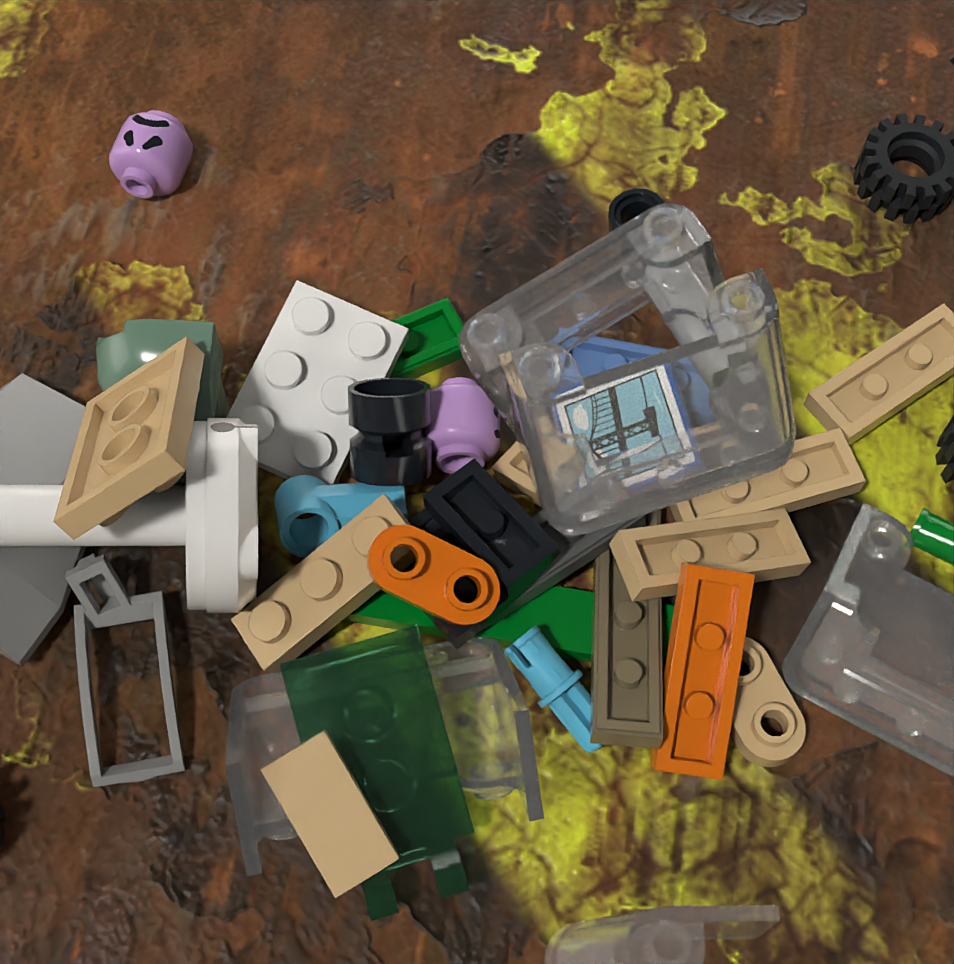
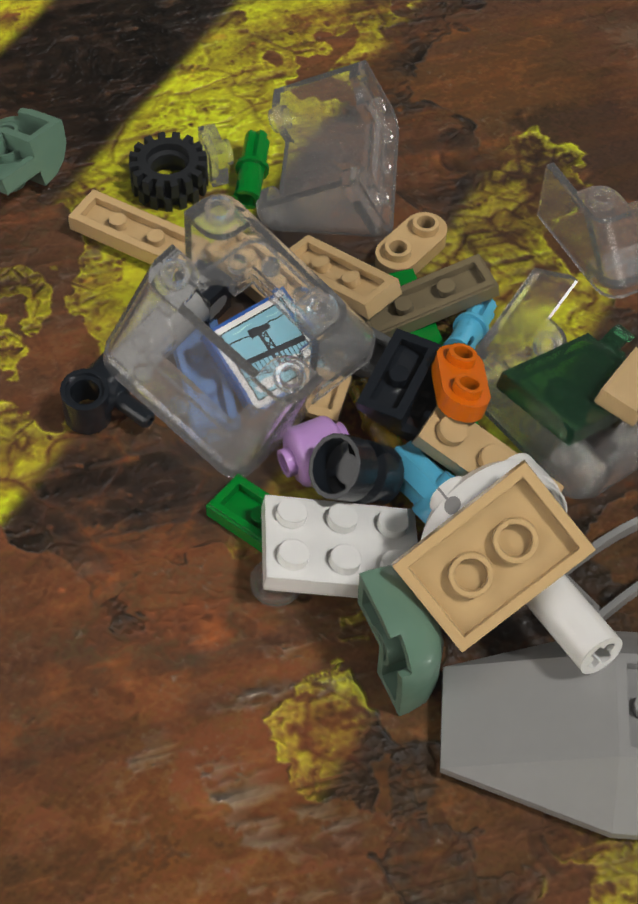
camera: 115 degrees left, 10 degrees down
lavender head [109,110,193,198] -> none
orange plate [649,562,755,780] -> none

